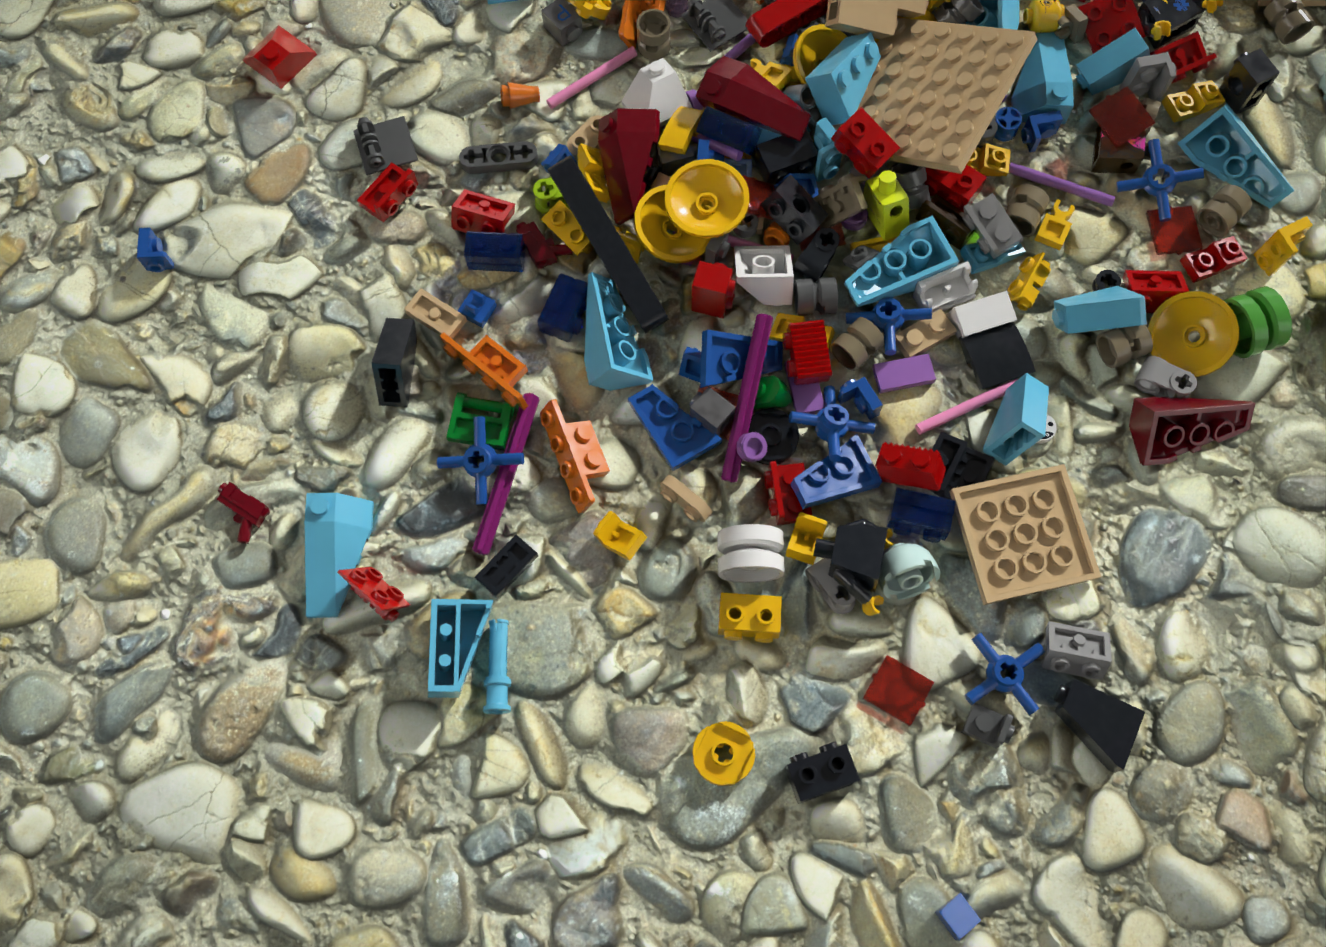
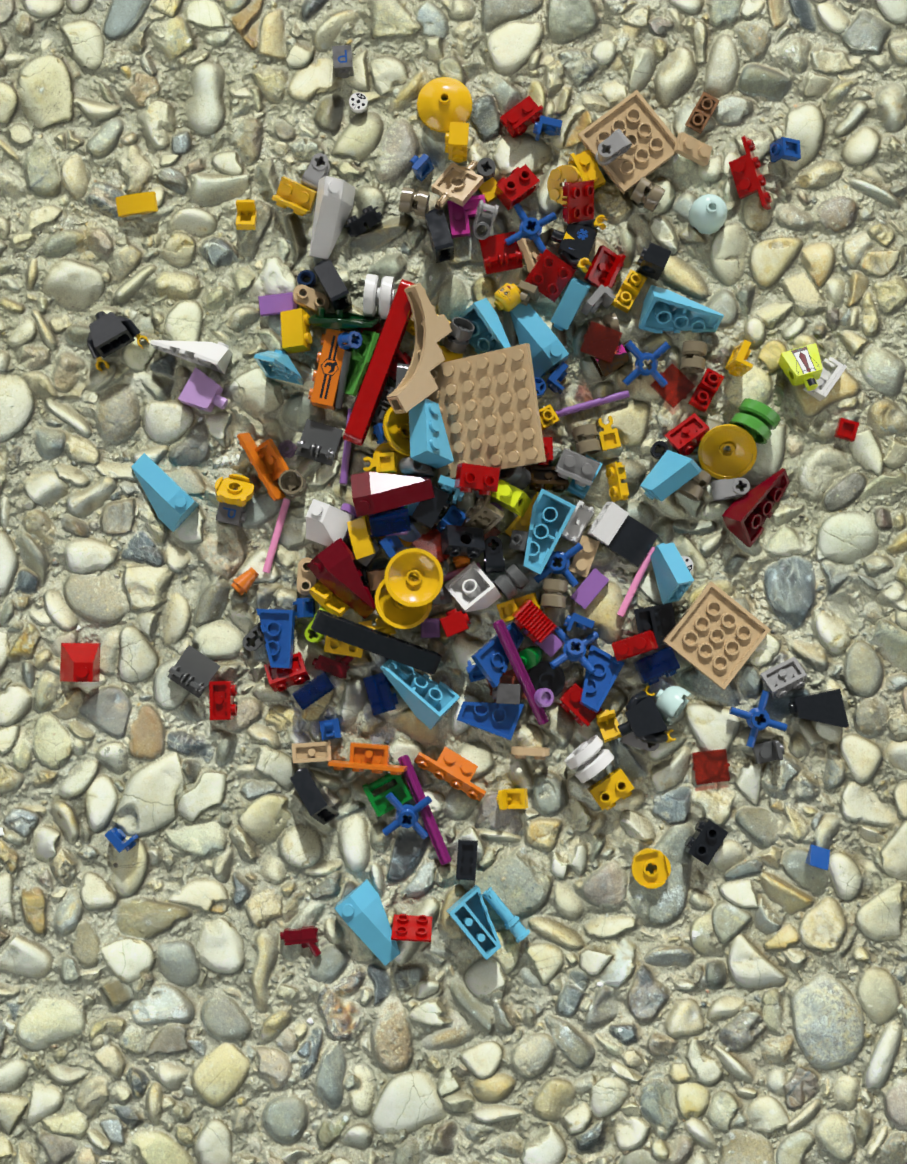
camera: 40 degrees left, 15 degrees up
none -> blue wing [256,609,295,669]
none -> medium lavender tile [421,618,440,638]

